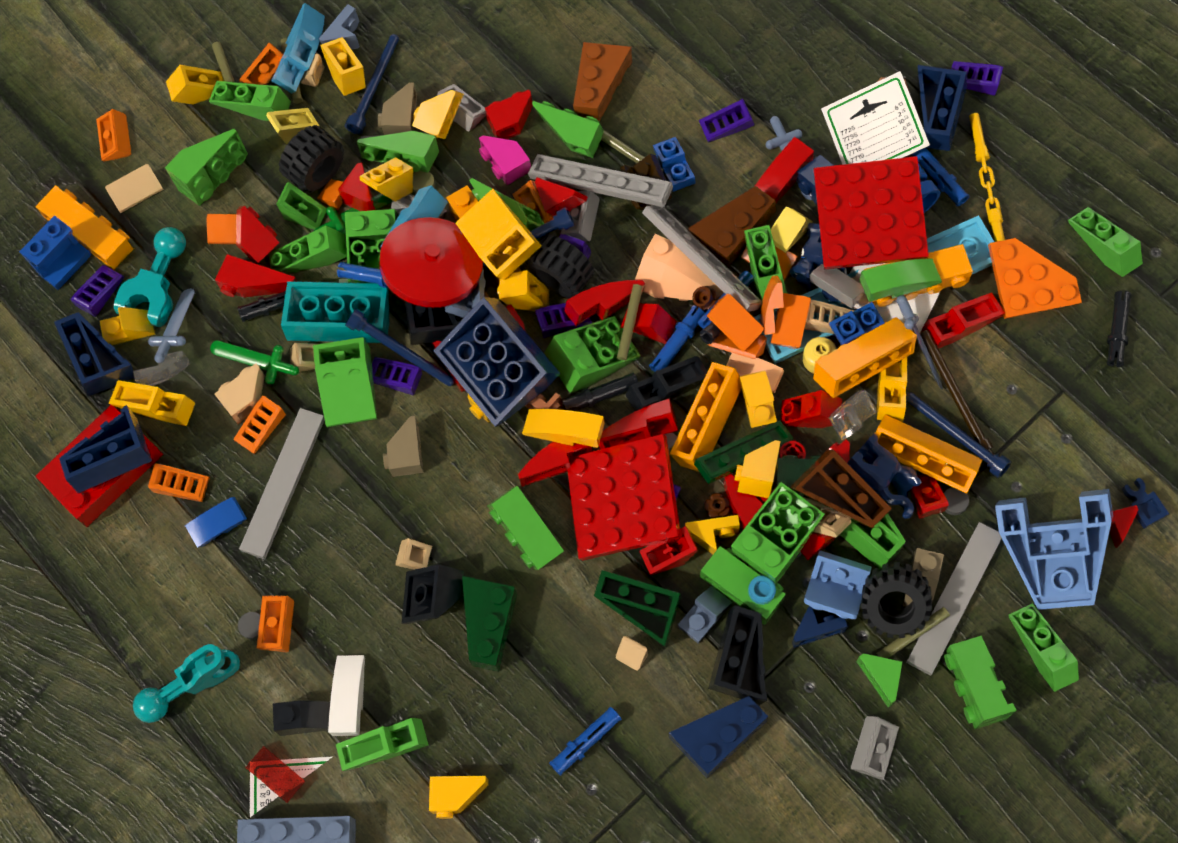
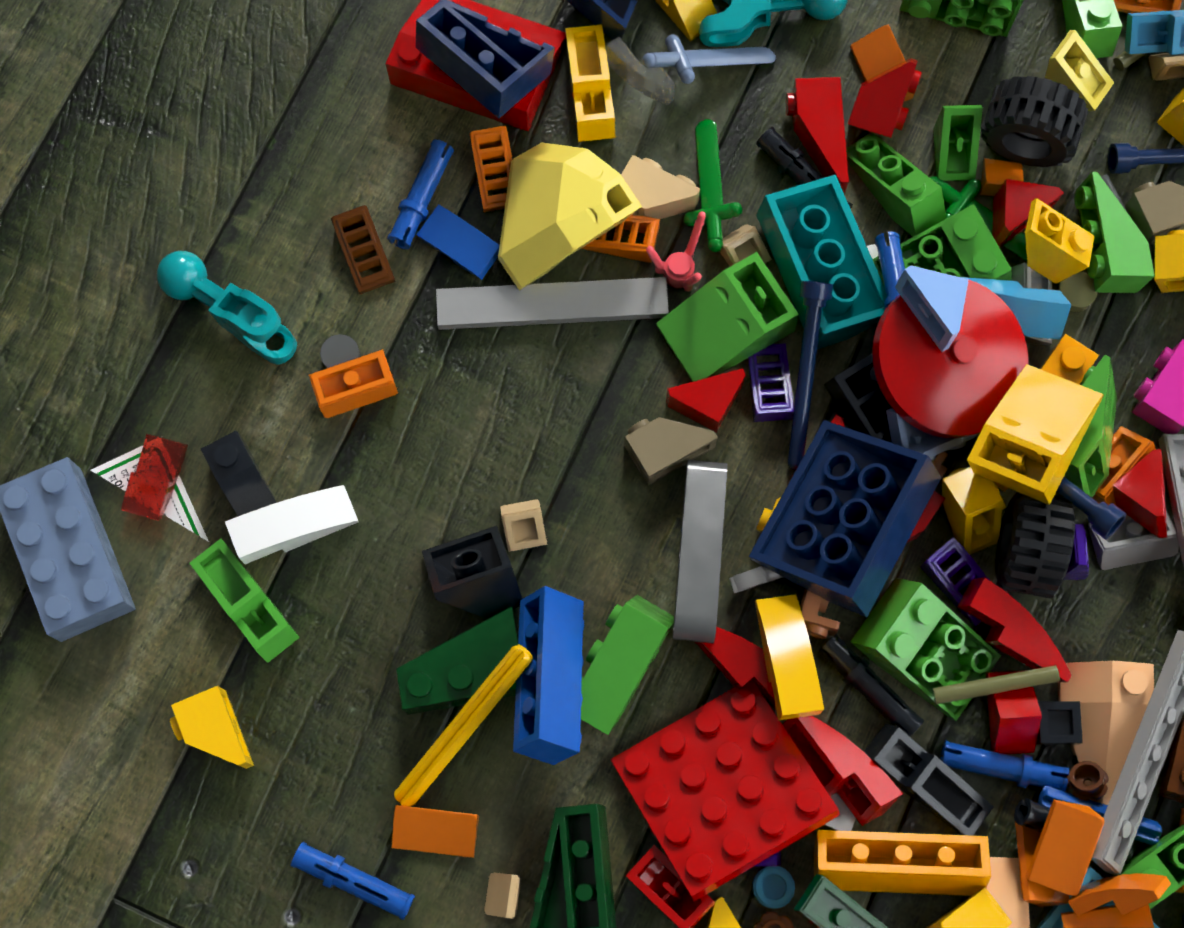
camera: 60 degrees right, 5 degrees up
none -> reddish brown slope [331,205,396,294]
none -> blue pin [387,140,454,249]
none -> orange slope [392,805,479,858]
none -> yellow axle [394,644,533,807]
none -> light yellow brick [498,142,642,290]
none -> blue brick [513,586,584,765]
none -> coral plant [646,211,706,292]
none -> red slope [666,368,746,433]
none -> beam [673,460,727,643]
none -> light grey bar [729,566,783,593]
none -> dark azure tile [752,866,795,909]
none -> light blue slope [895,265,968,352]
none -> black tile [1037,701,1083,745]

